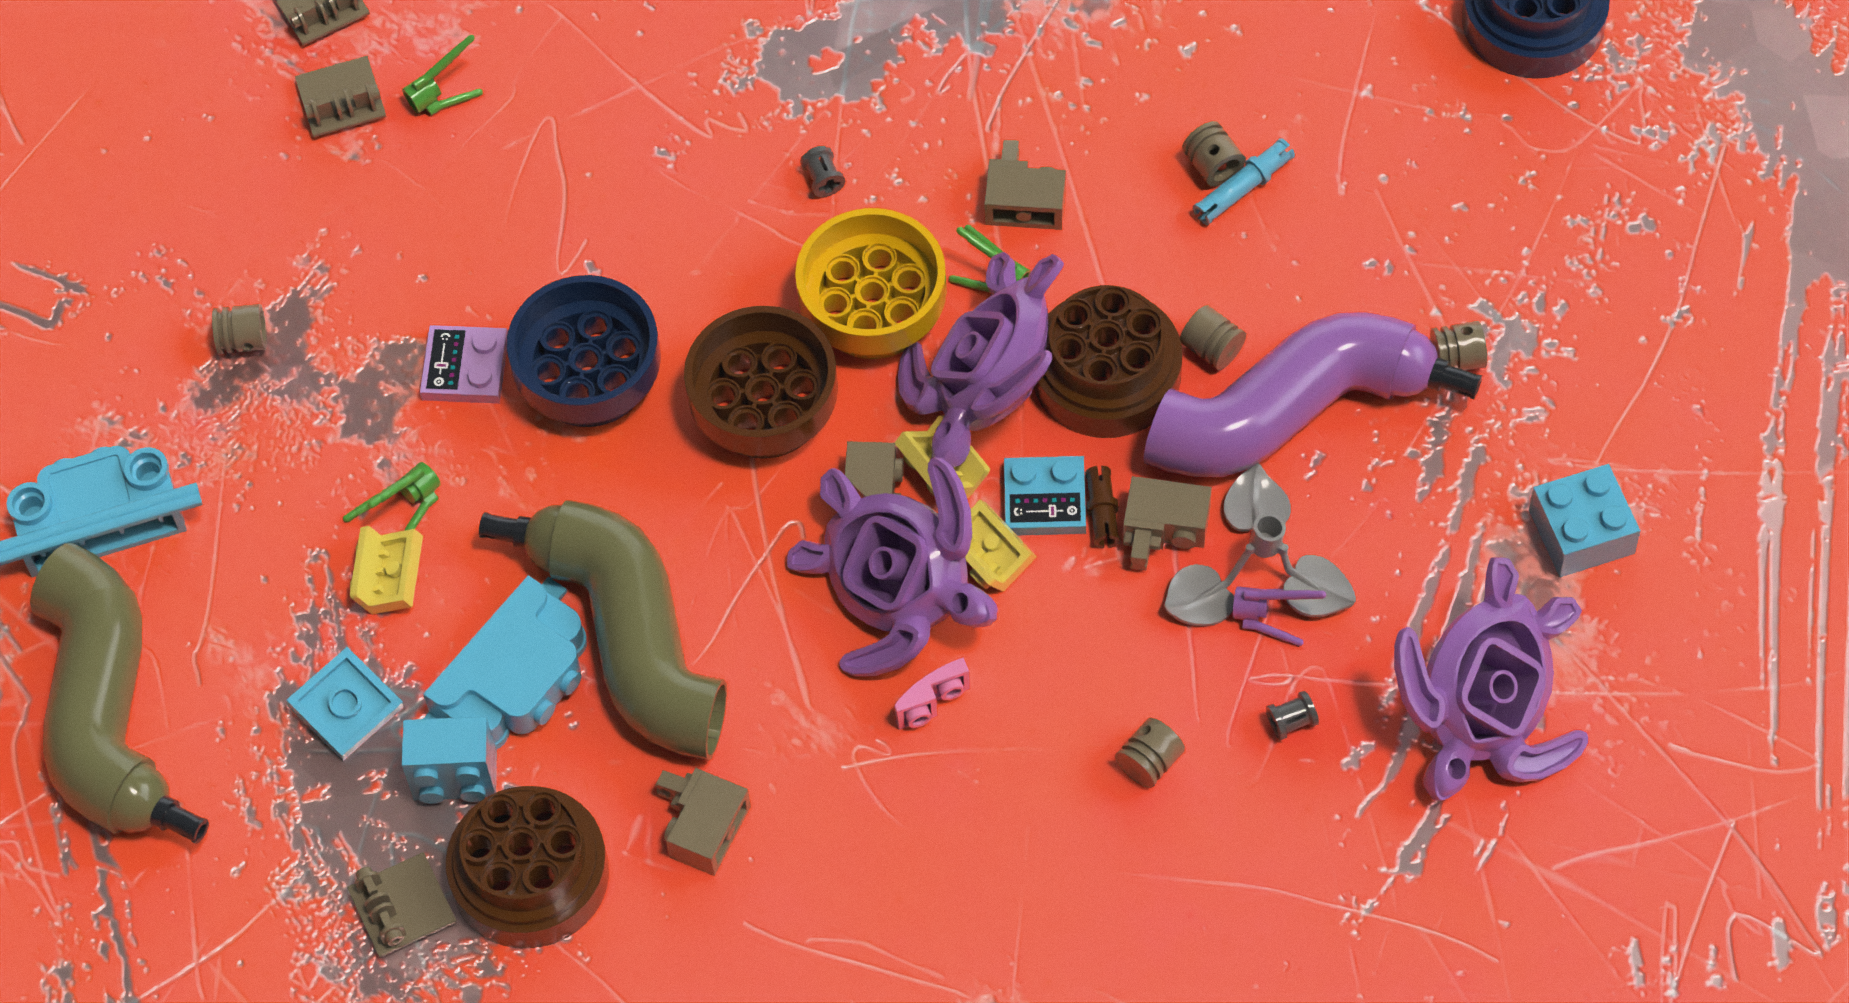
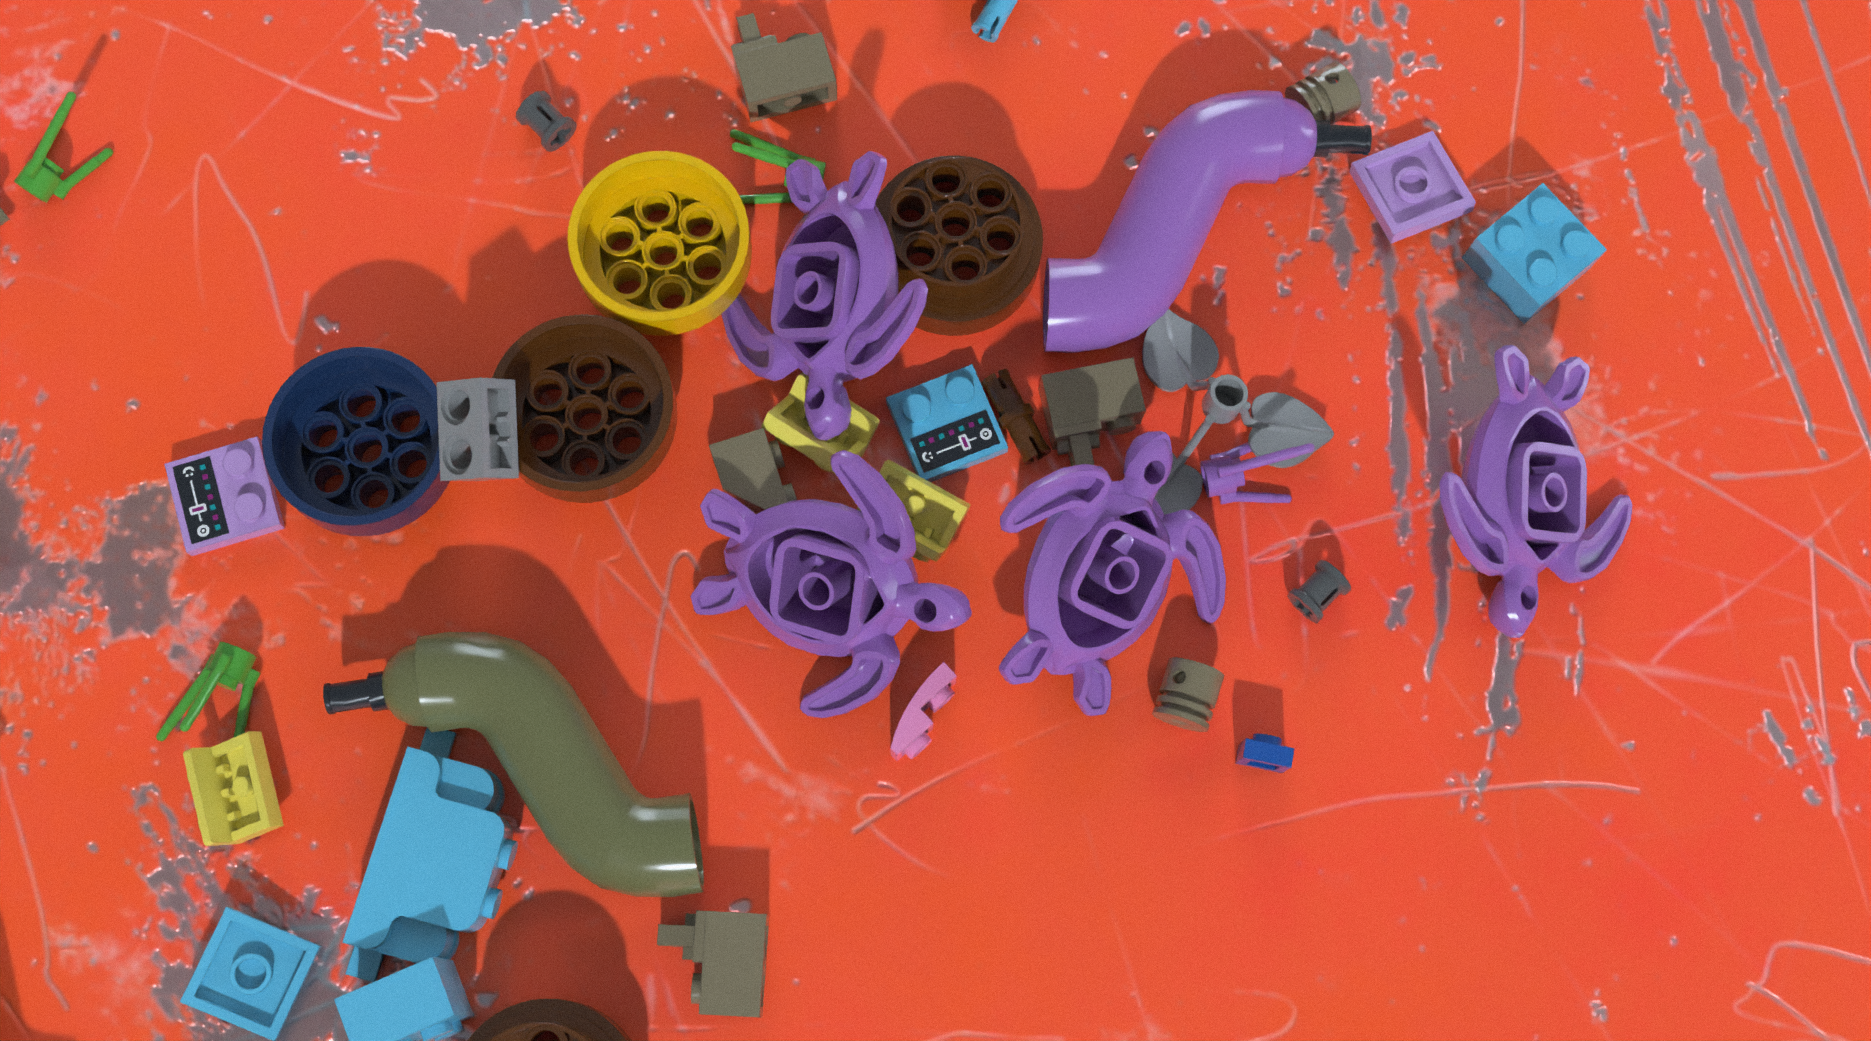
camera: 30 degrees left, 15 degrees up
dark tan piece [1180,305,1247,370] -> none
none -> light grey brick [437,377,519,481]
none -> medium lavender animal [998,431,1226,716]
none -> blue plate [1235,733,1295,773]
none -> lavender plate [1349,131,1476,244]

